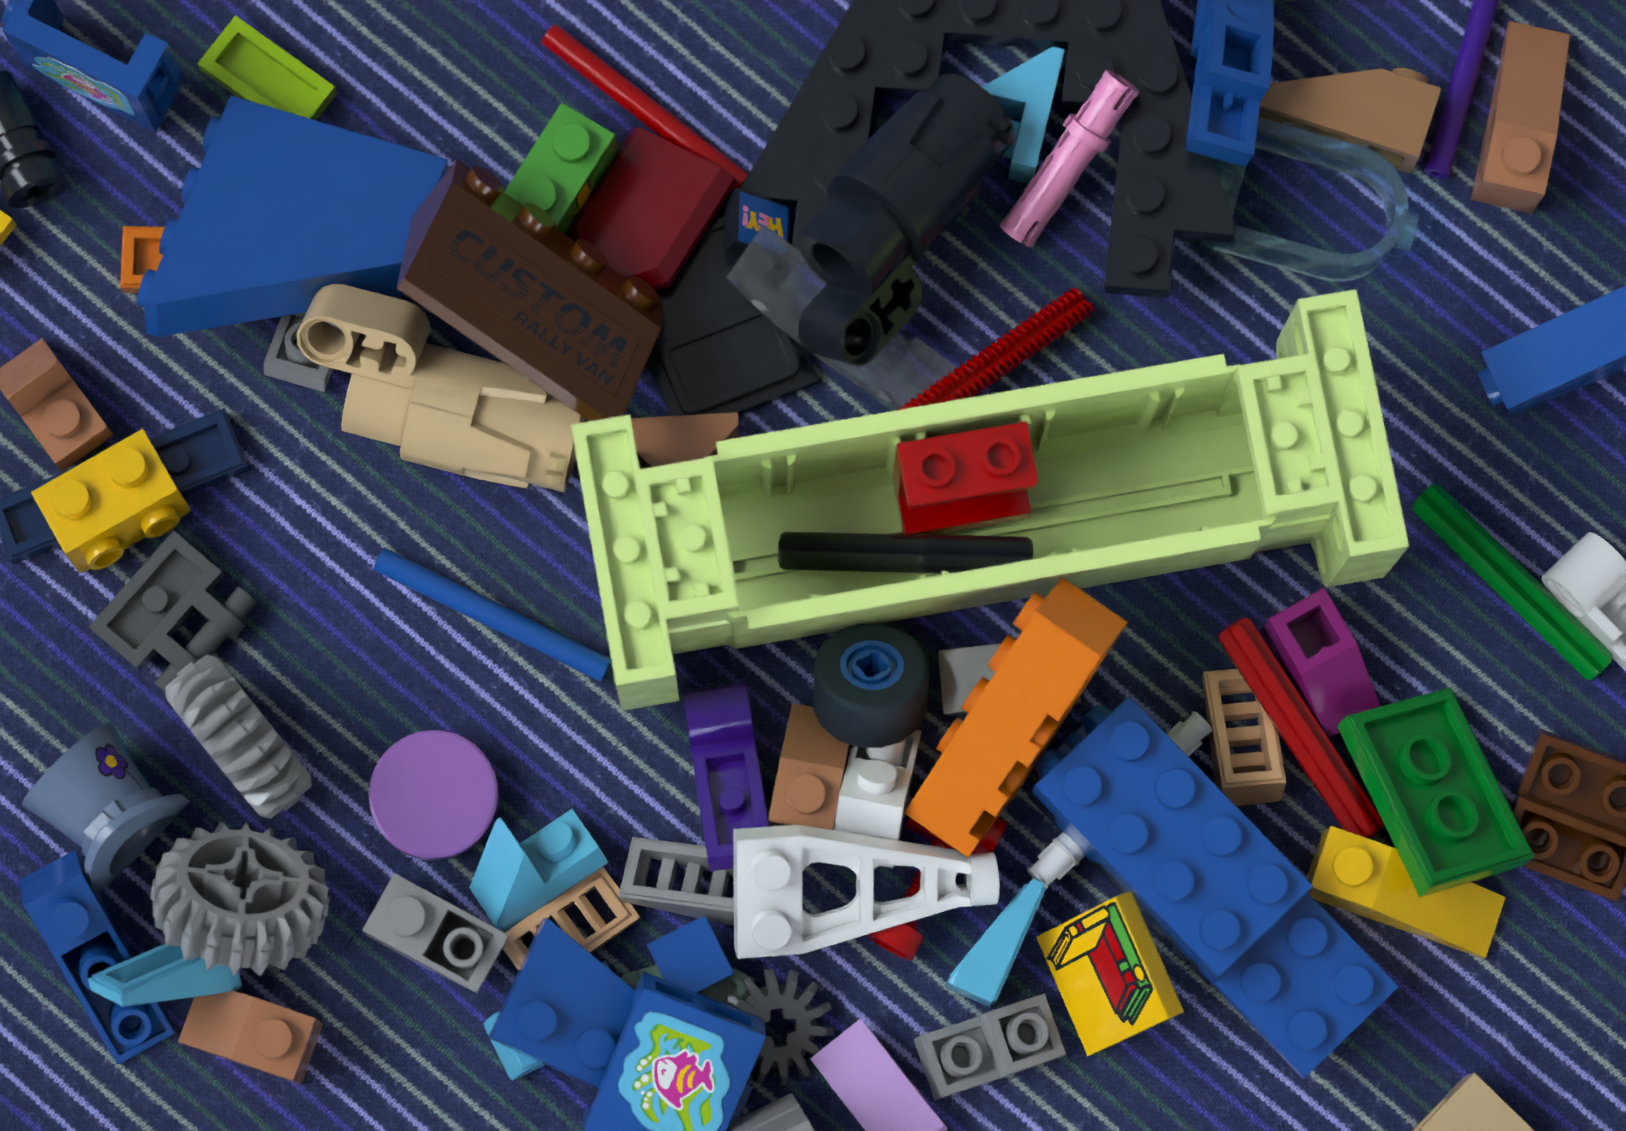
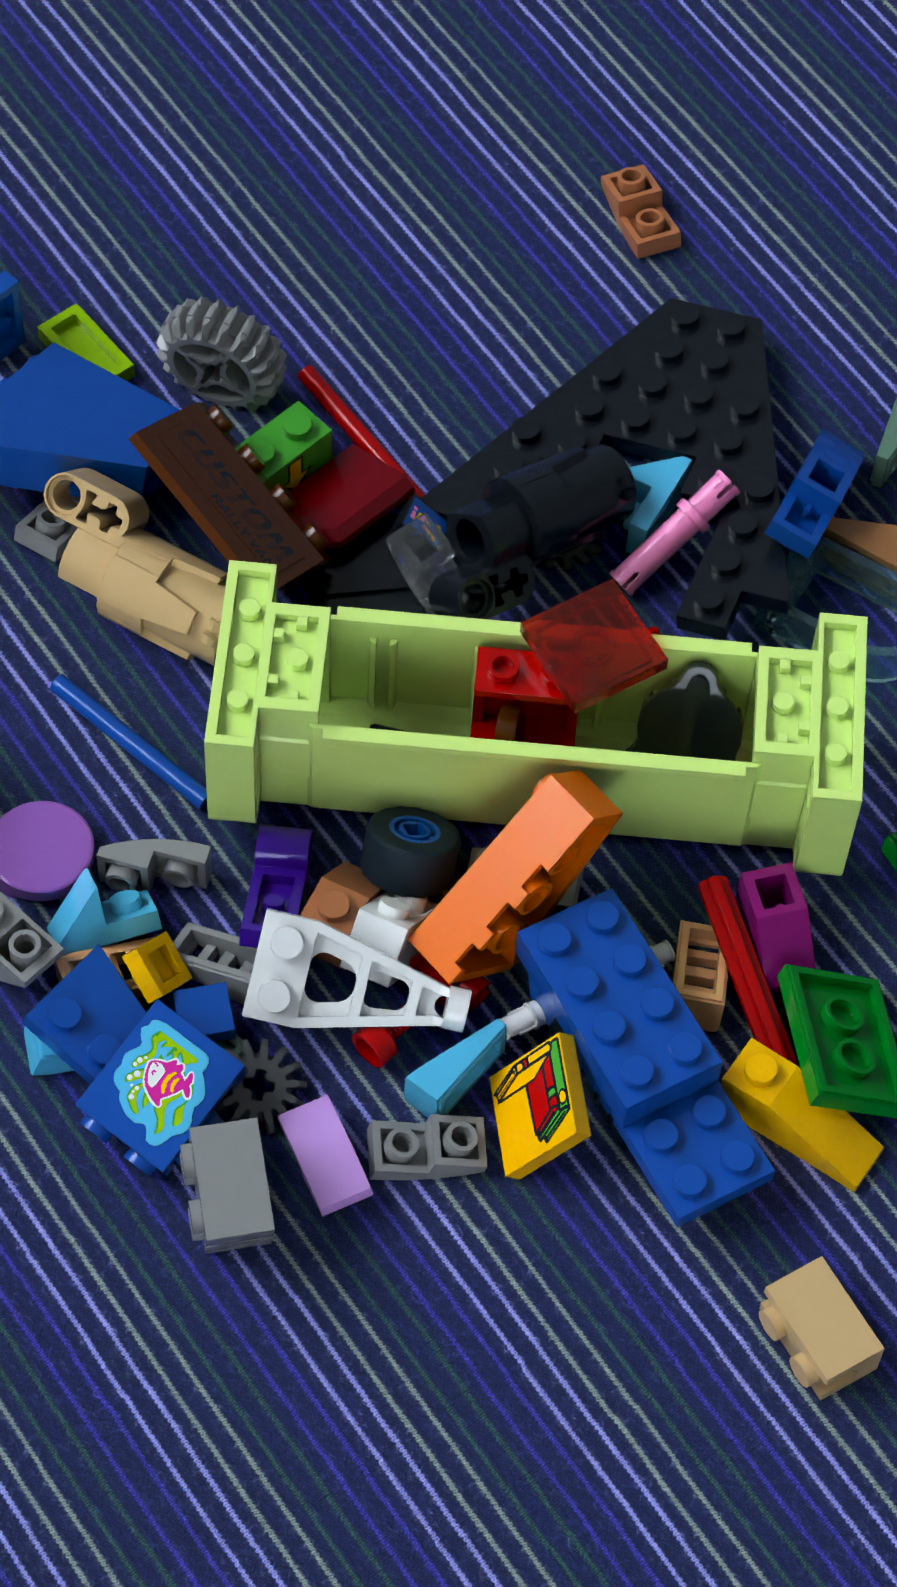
camera: 15 degrees right, 20 degrees down
none -> light grey slope [96,839,212,894]
none -> yellow plate [122,931,193,1004]
none -> light grey gear [156,296,287,411]
none -> reddish brown tile [494,704,526,742]
none -> clear red tile [520,579,668,714]
none -> black tile [625,661,744,761]

